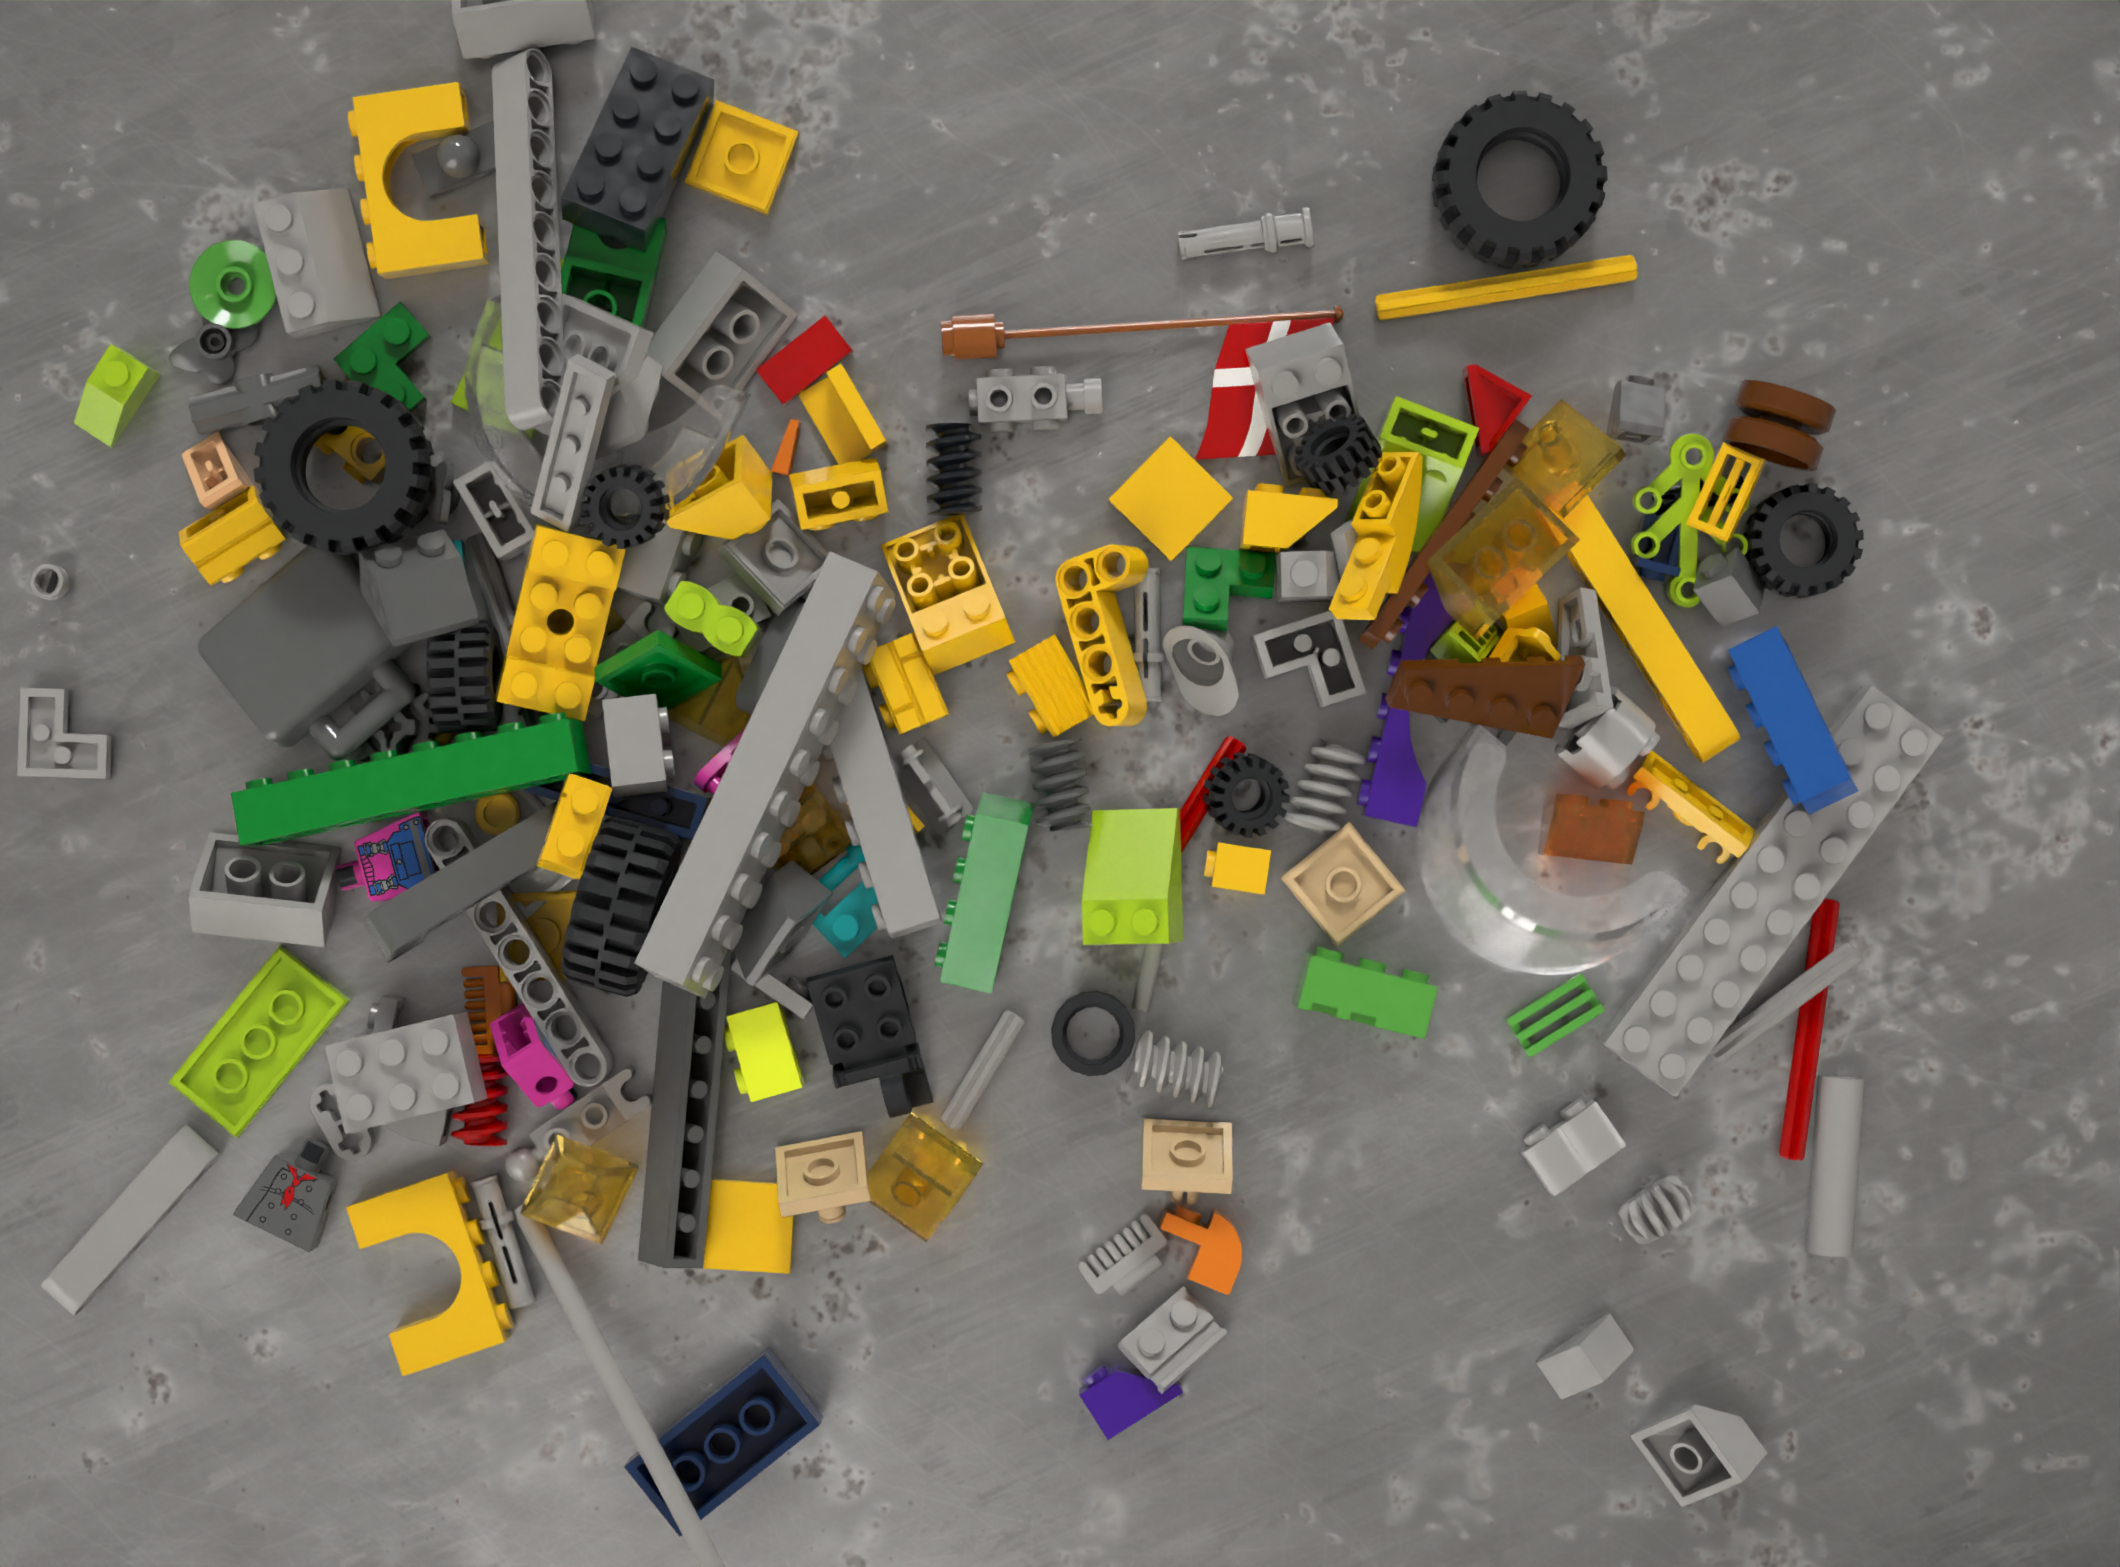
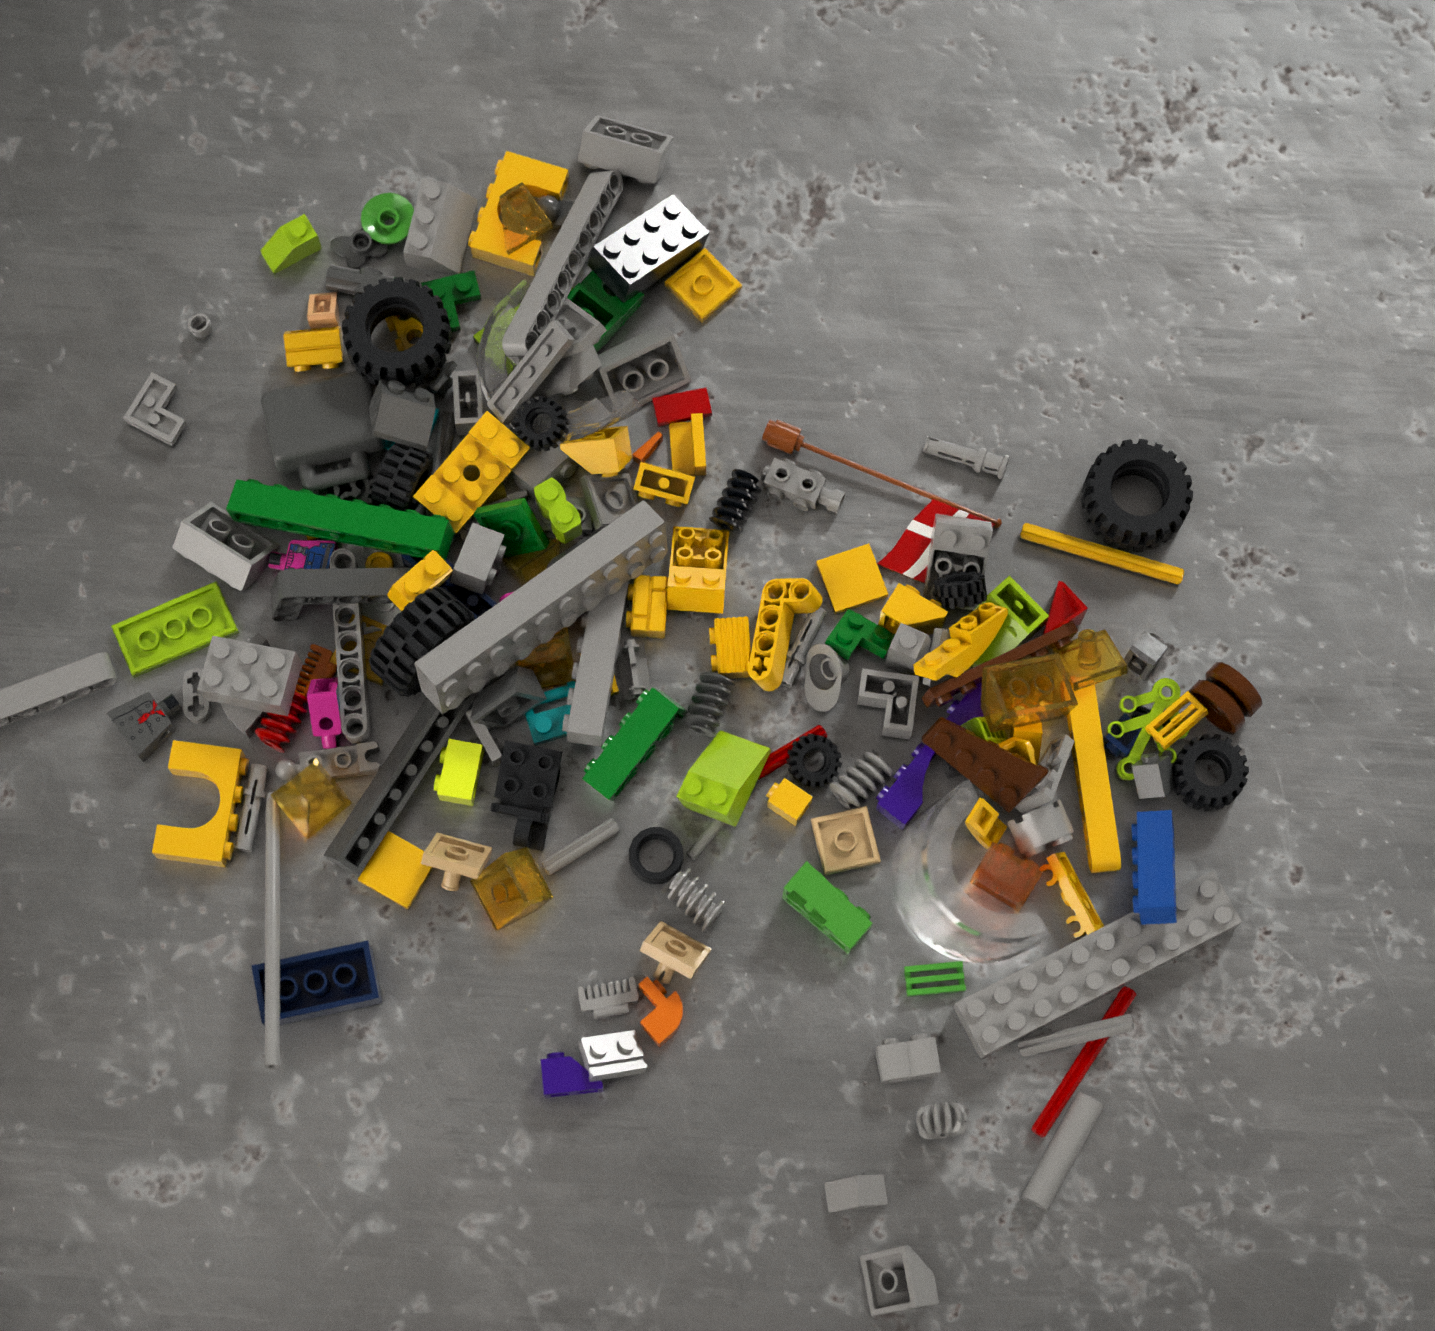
camera: 20 degrees right, 15 degrees down
none -> clear yellow wing [499,182,553,255]
none -> yellow slope [965,798,1007,851]

